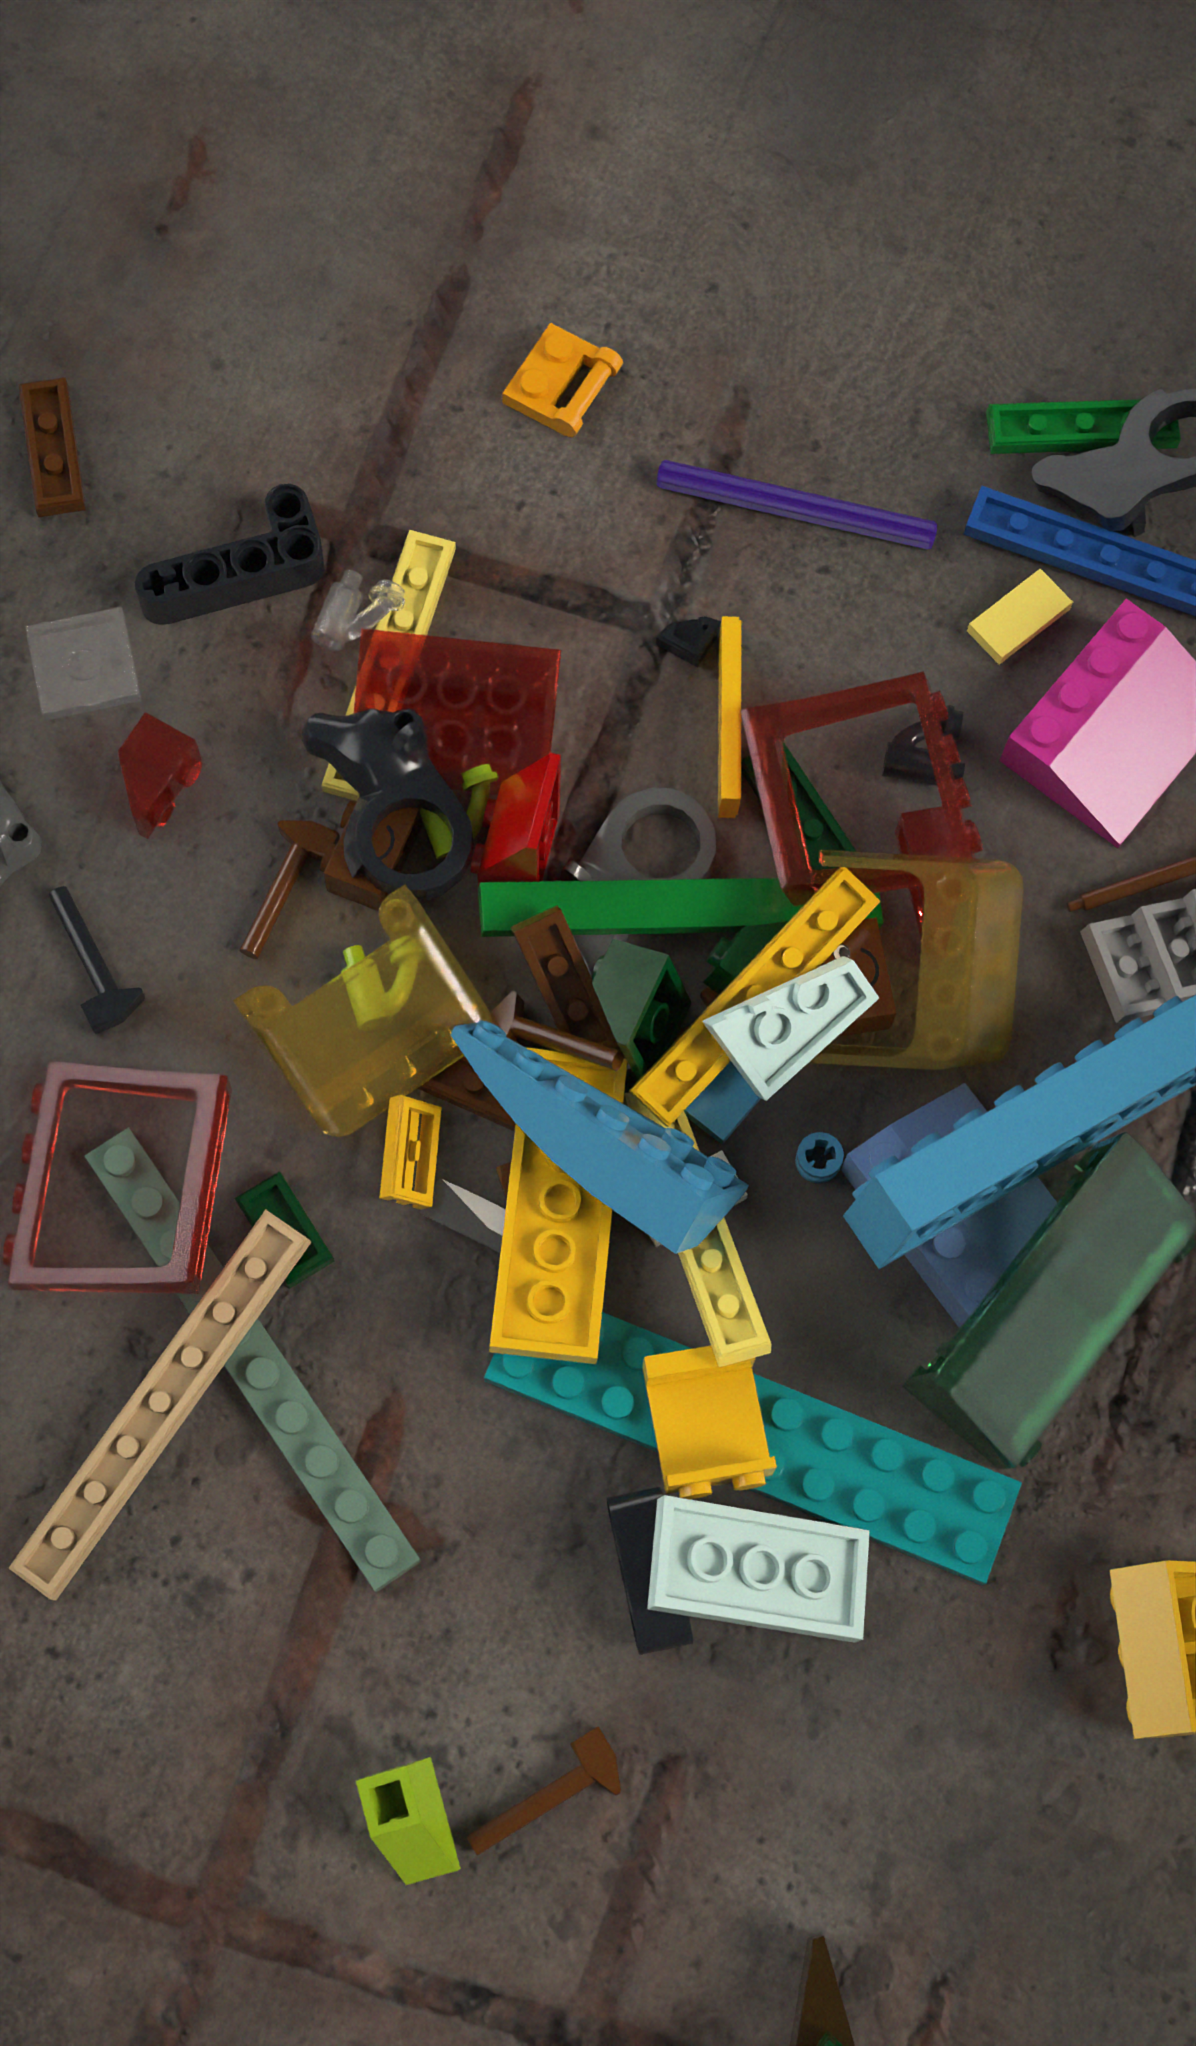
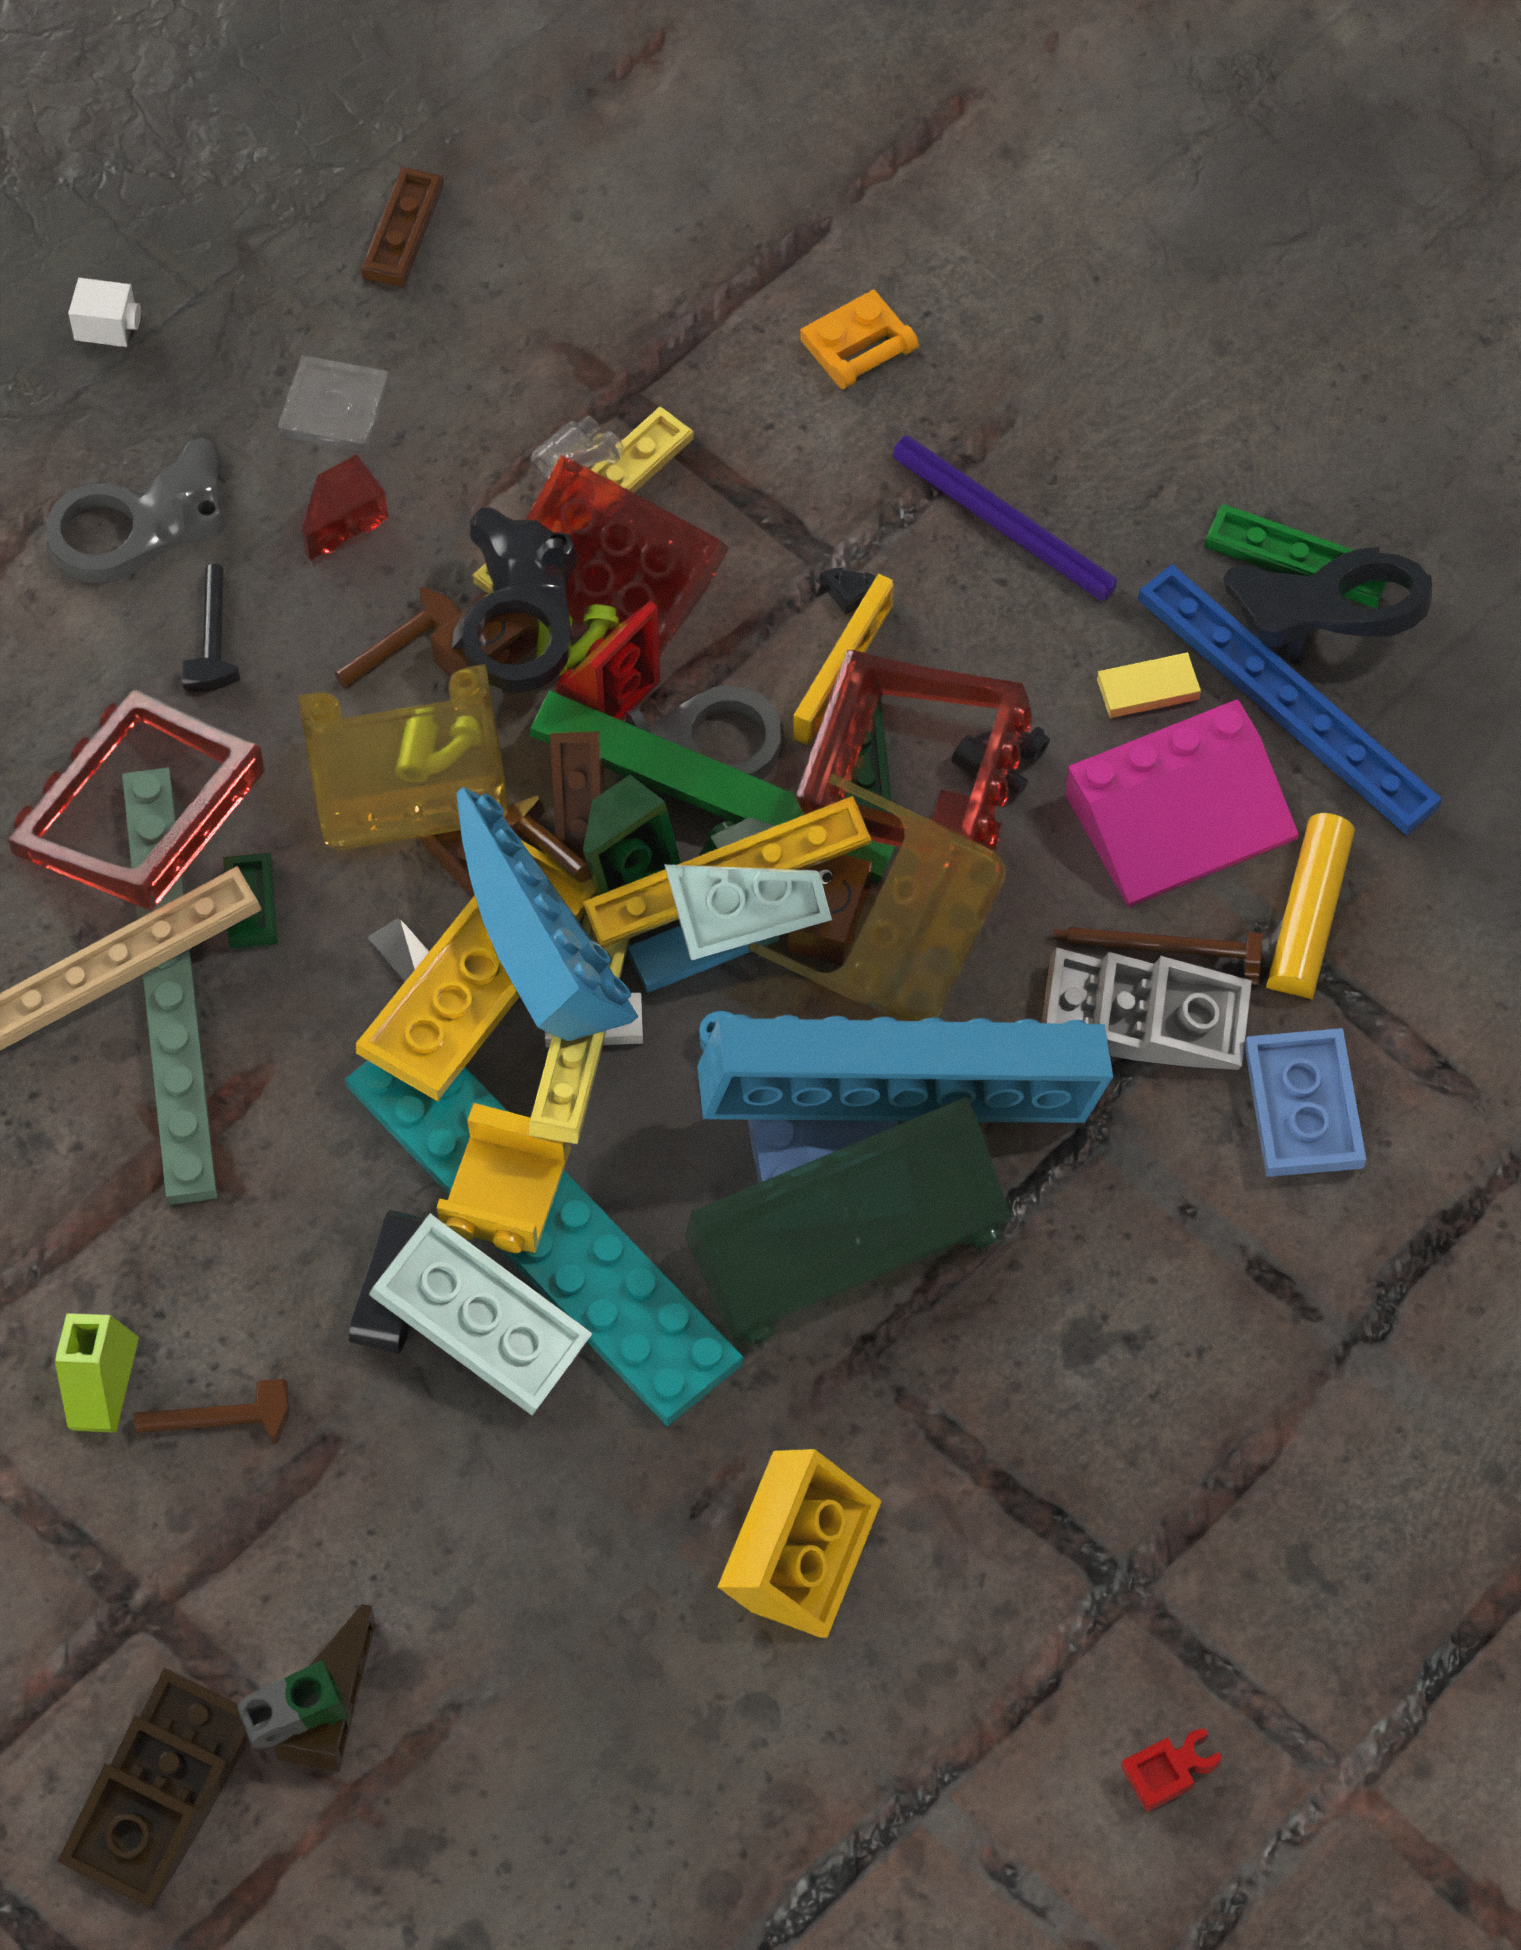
camera: 30 degrees right, 10 degrees down
black beam [135,483,325,625] -> none
yellow tile [379,1095,442,1210] -> none

